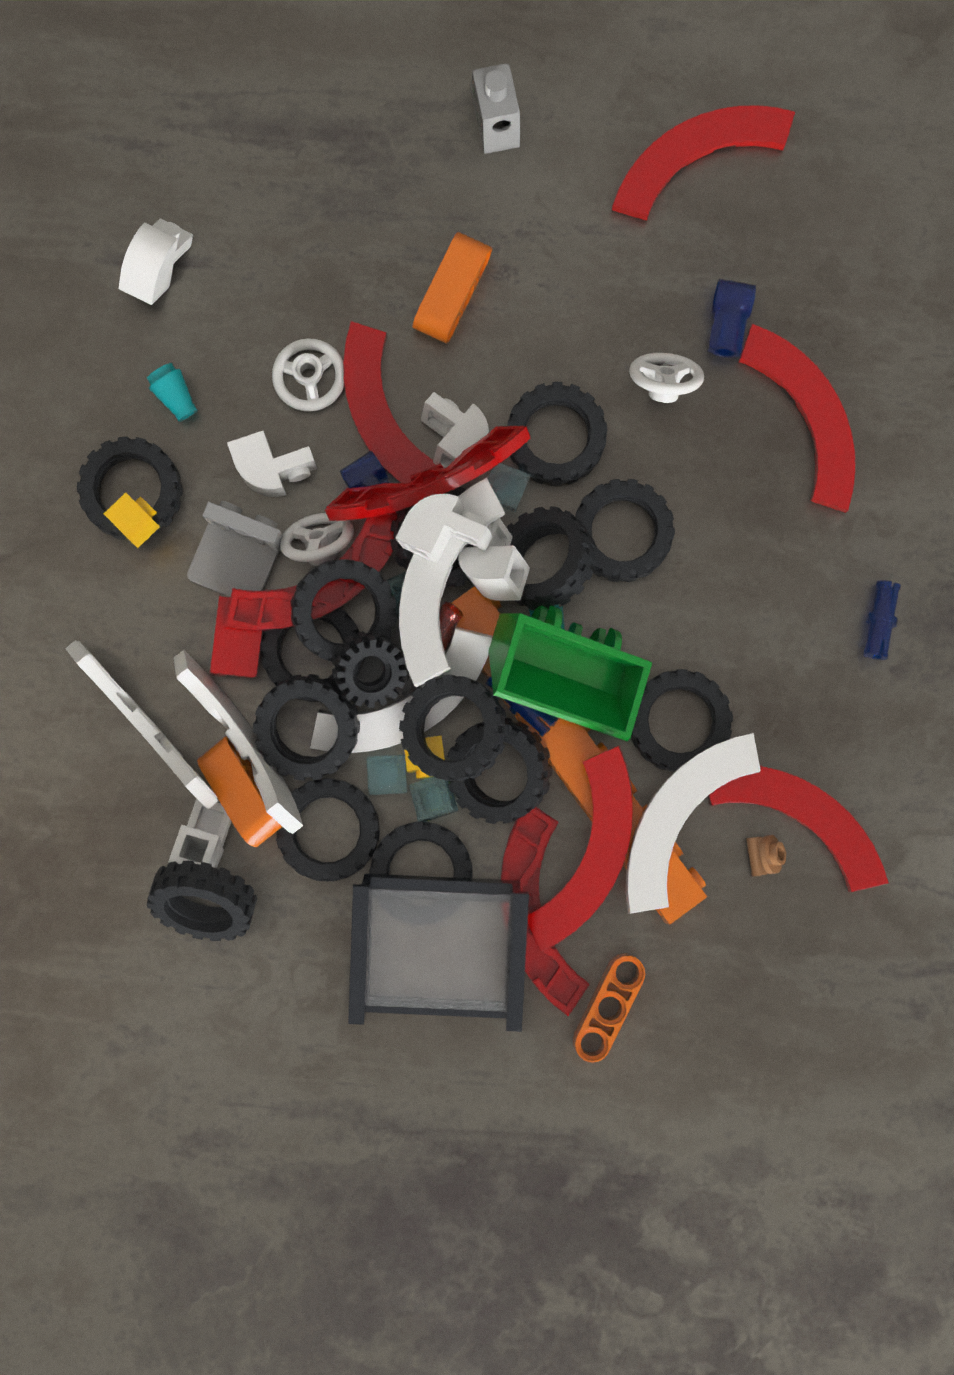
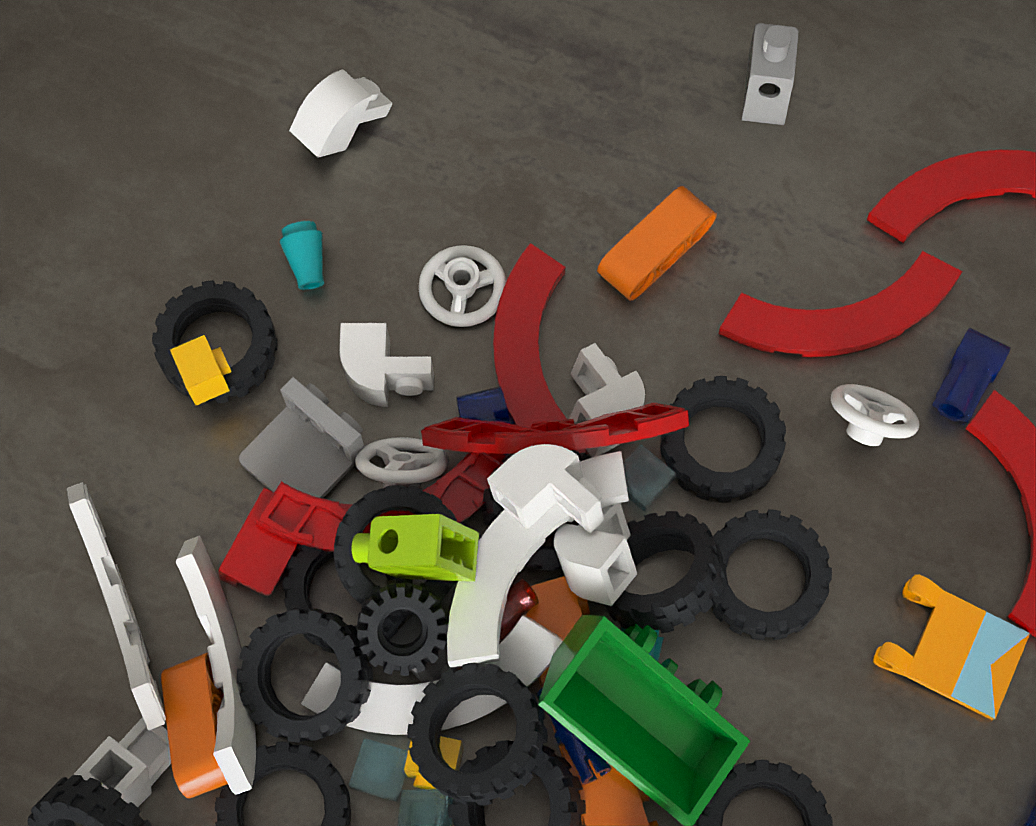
camera: 25 degrees right, 15 degrees down
none -> lime torso [352,514,479,582]
none -> red tile [718,251,963,357]
none -> light orange flag [873,574,1030,720]

